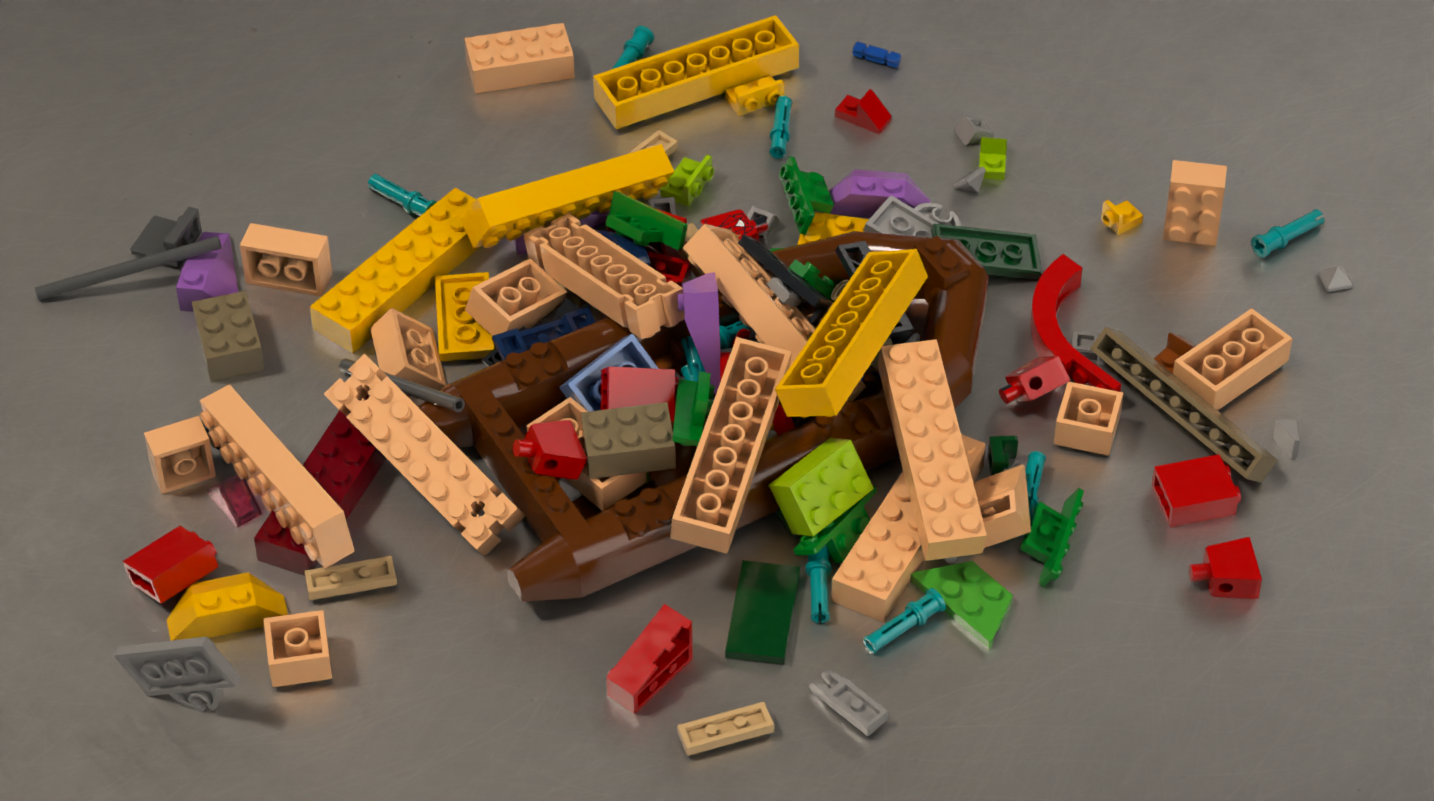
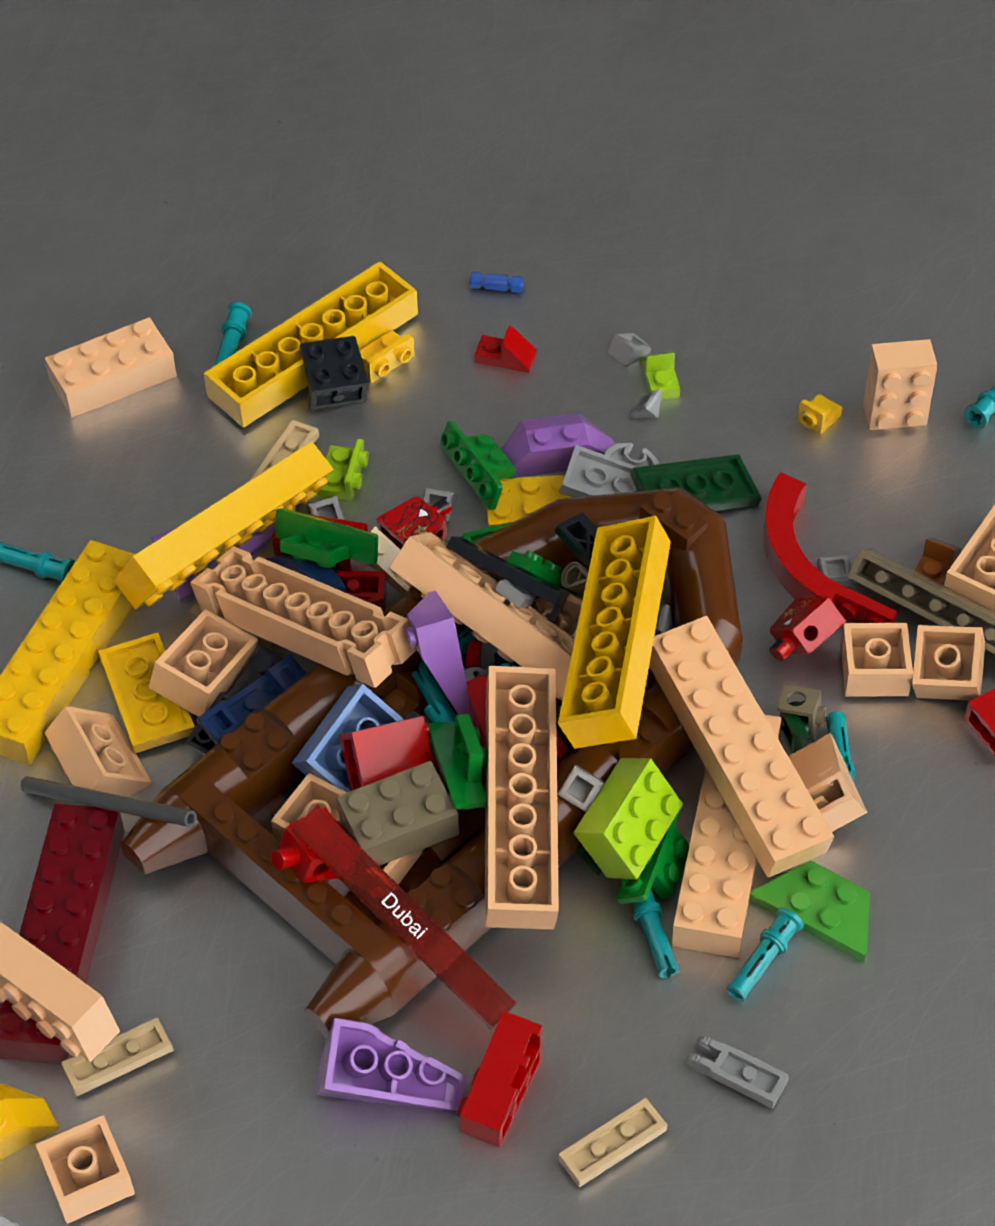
camera: 15 degrees left, 5 degrees up
light nougat brick [324,354,526,556] -> none
dark green tile [725,560,800,664] -> none
teal pin [769,96,792,159] -> none
green bracket [1020,488,1084,587] -> none
none -> clear red tile [292,805,516,1030]
none -> black bracket [299,336,369,410]
none -> medium lavender wedge [316,1018,467,1112]
none -> light grey slope [557,765,605,812]
none -> dark tan bracket [777,684,826,740]
none -> light nougat brick [912,625,985,701]

